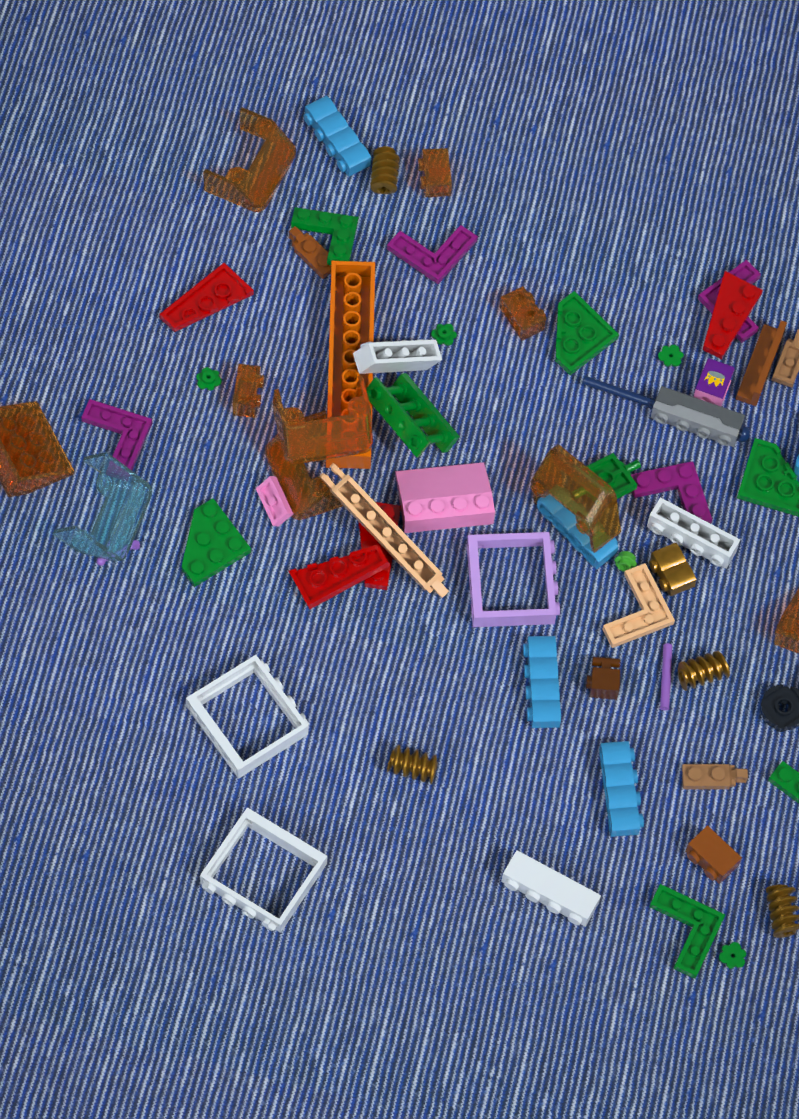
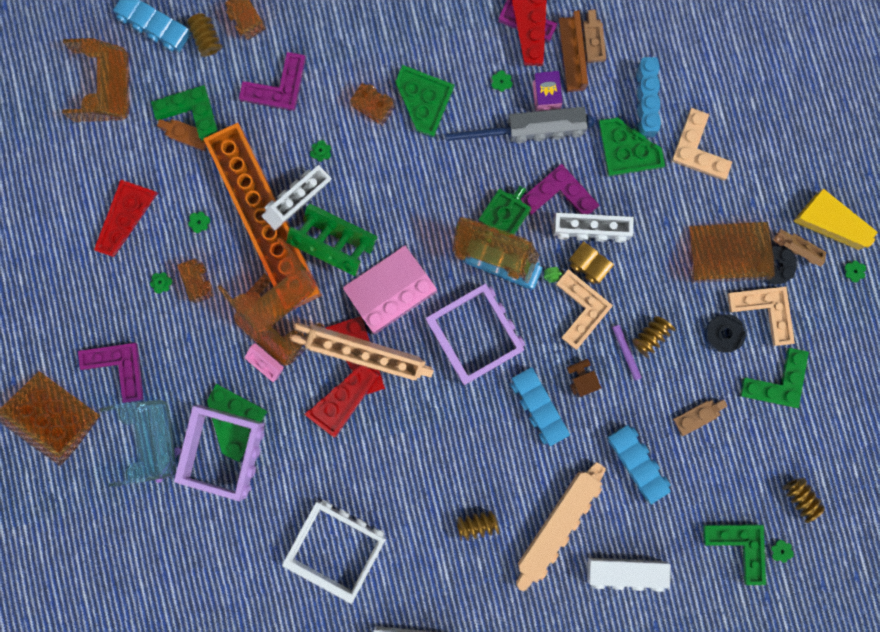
camera: 20 degrees left, 20 degrees up
dark orange brick [685,825,742,884] -> none
none -> lavender window [174,405,265,501]
none -> green plant [188,212,210,233]
none -> light nougat hinge [516,462,606,591]

